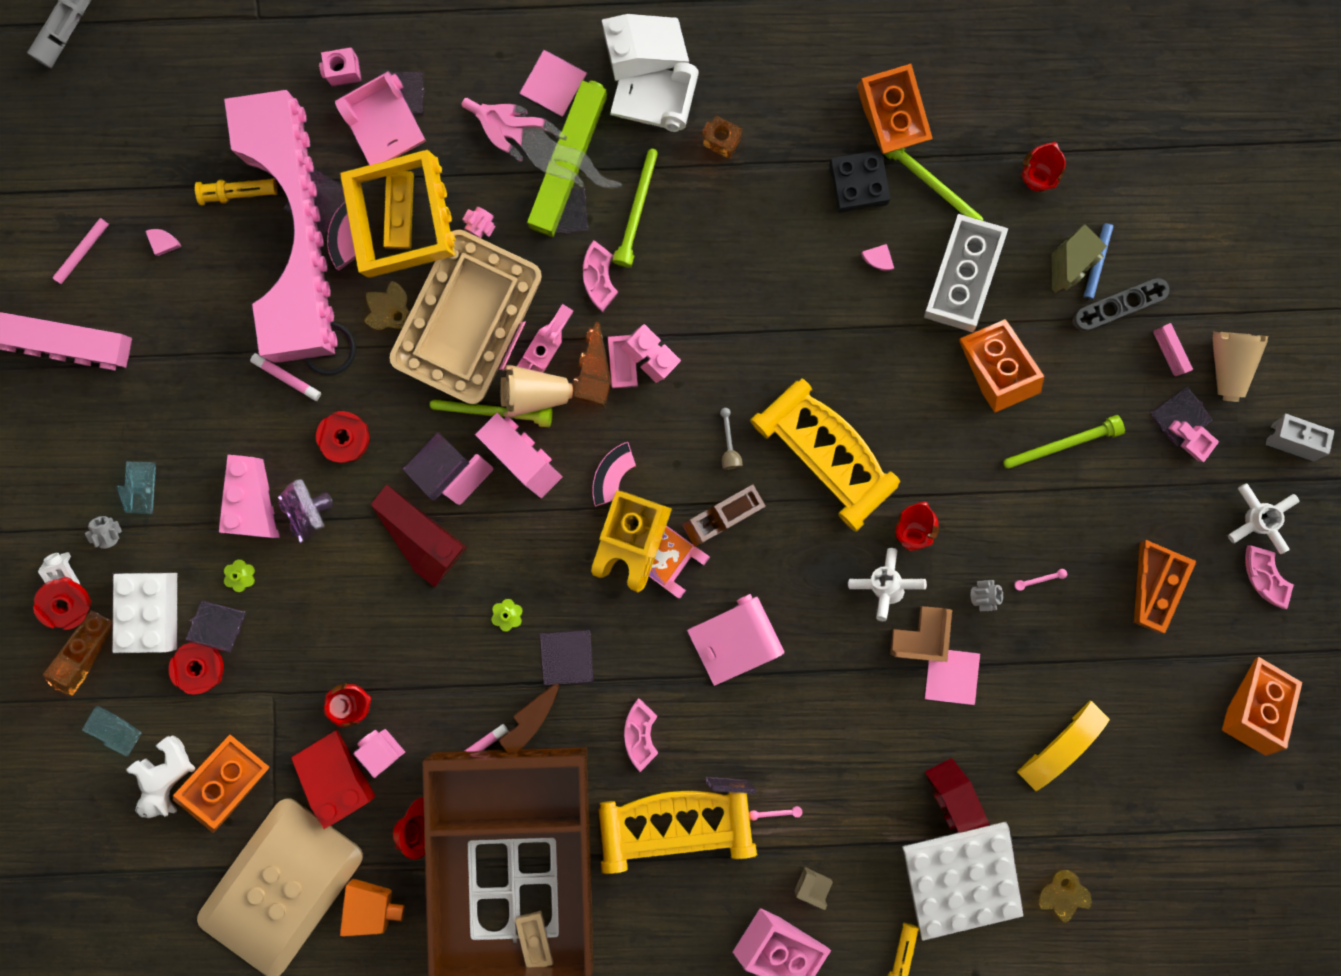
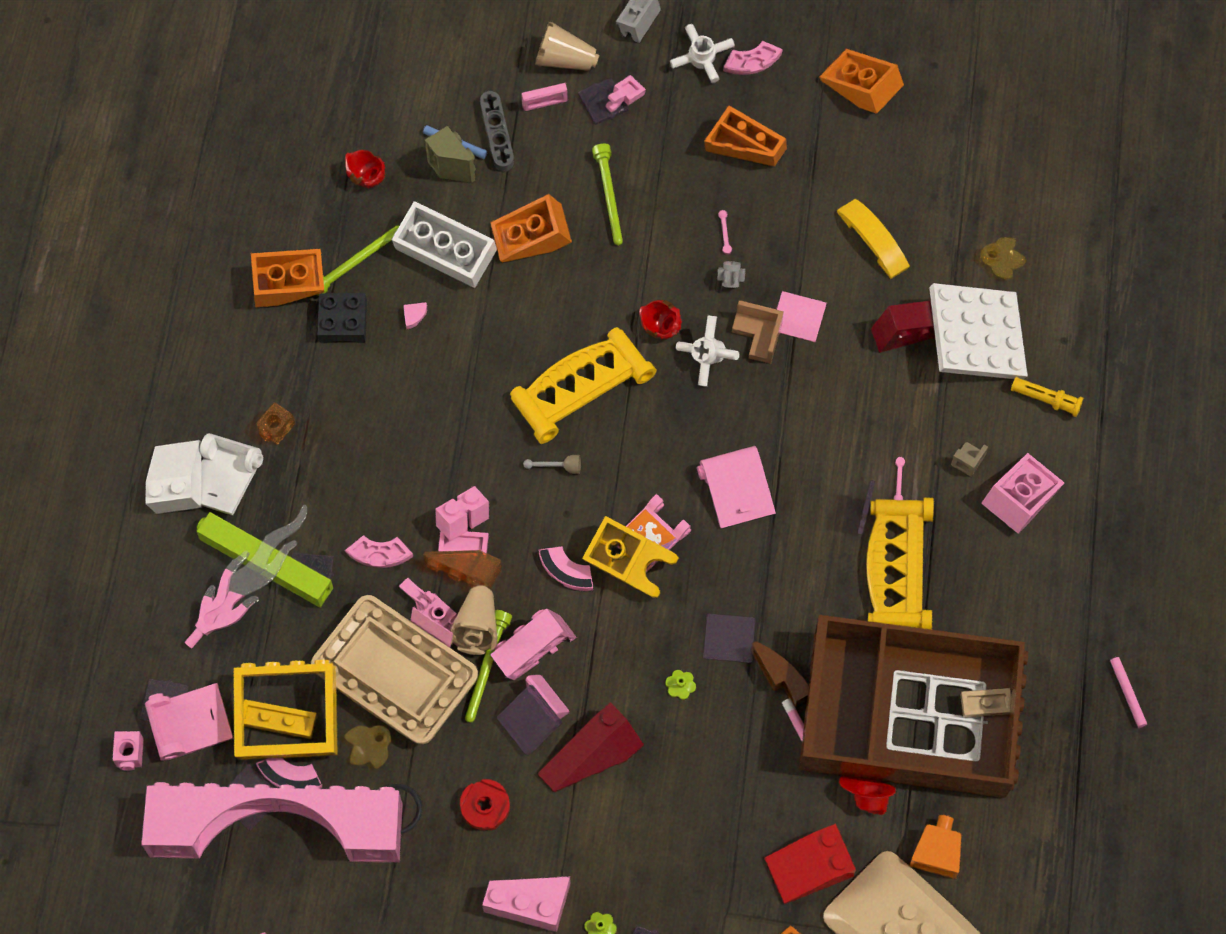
camera: 80 degrees left, 20 degrees down
yellow pin [195,178,277,205] -> none
bright pink bar [250,353,321,401] -> none
clear purple plate [278,479,333,543] -> none
red hair [323,683,371,727] -> none
bright pink piece [354,729,405,778] -> none
bright pink gear [462,207,496,238] -> none
bright pink piece [520,50,587,117] -> none
lime piece [612,149,657,267] -> none
bright pink tile [624,698,658,772] -> none
reddish brown slope [682,485,766,547] -> none

